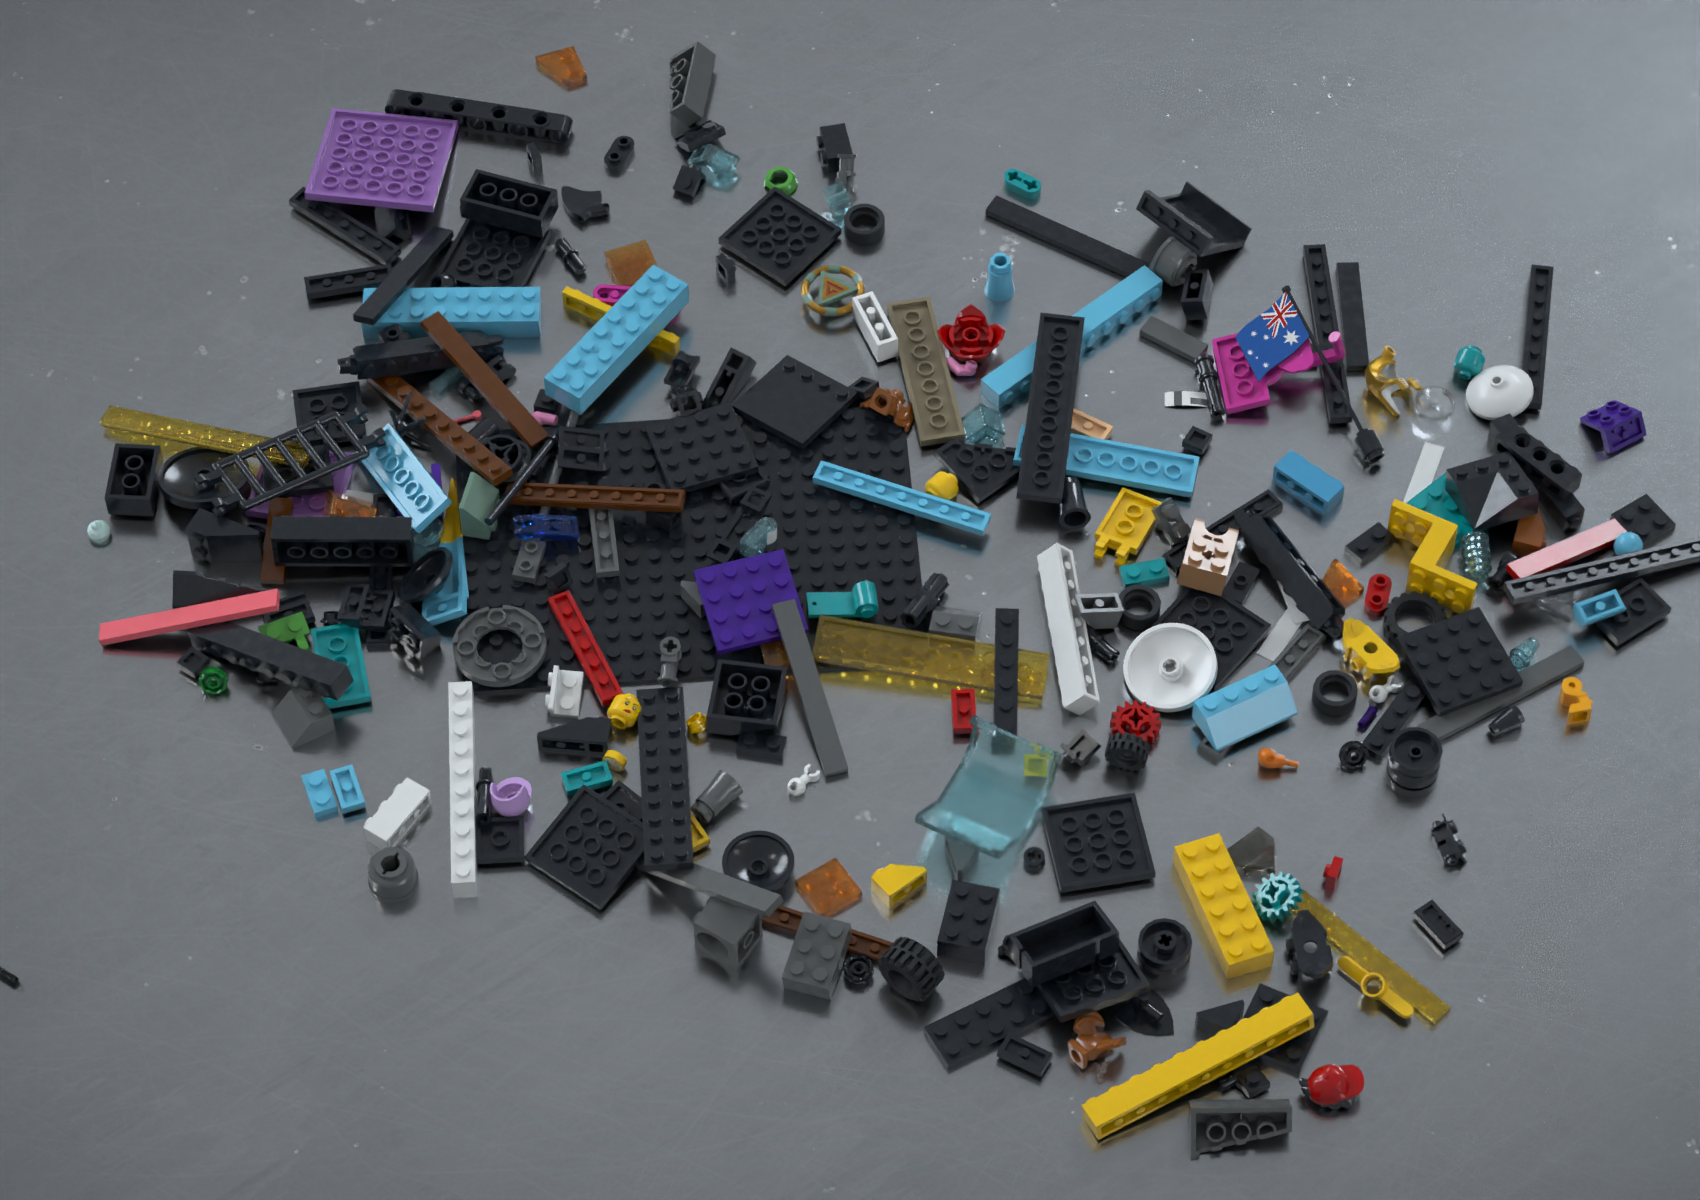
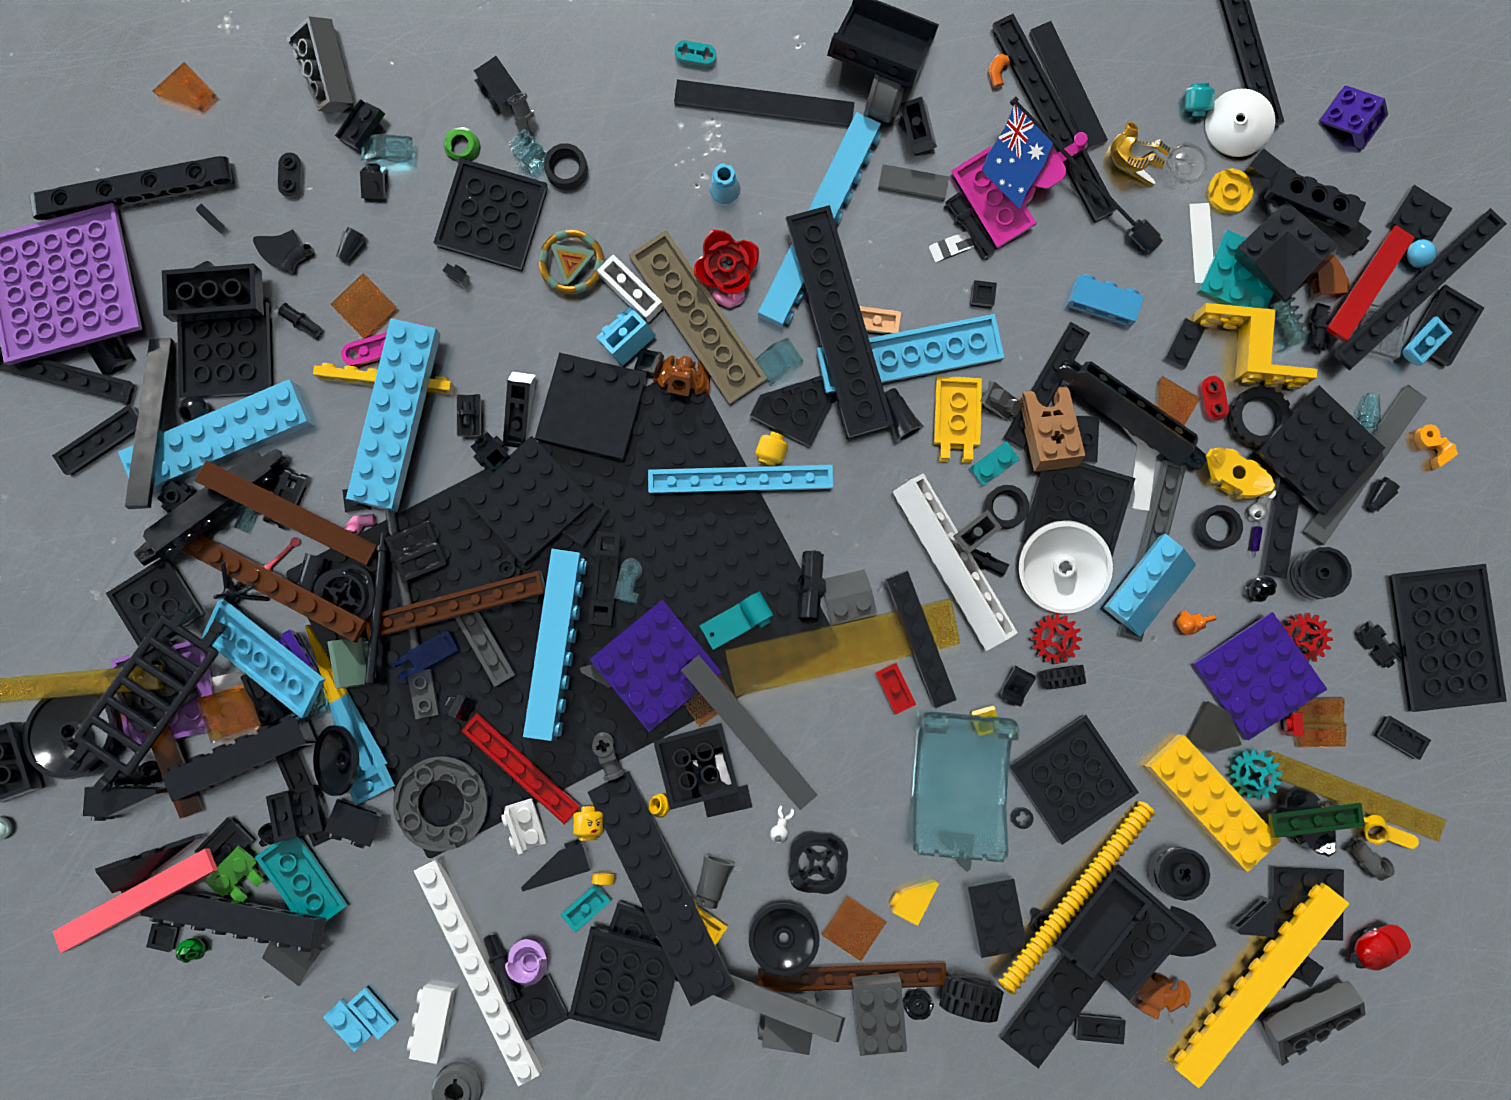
camera: 25 degrees left, 30 degrees up
none -> black cone [336,227,364,262]
none -> medium azure brick [523,549,587,741]
none -> medium azure brick [596,307,656,366]
none -> black piece [788,833,848,894]
none -> orange arm [988,54,1010,88]
none -> yellow piece [998,801,1156,995]
none -> dark purple plate [1193,612,1327,741]
none -> yellow tile [1207,168,1254,214]
none -> dark green plate [1268,803,1365,838]
none -> red gear [1283,613,1333,662]
none -> clear orange slope [1295,697,1347,747]
none -> dark grey connector [1346,837,1395,881]
none -> black plate [1392,564,1507,712]

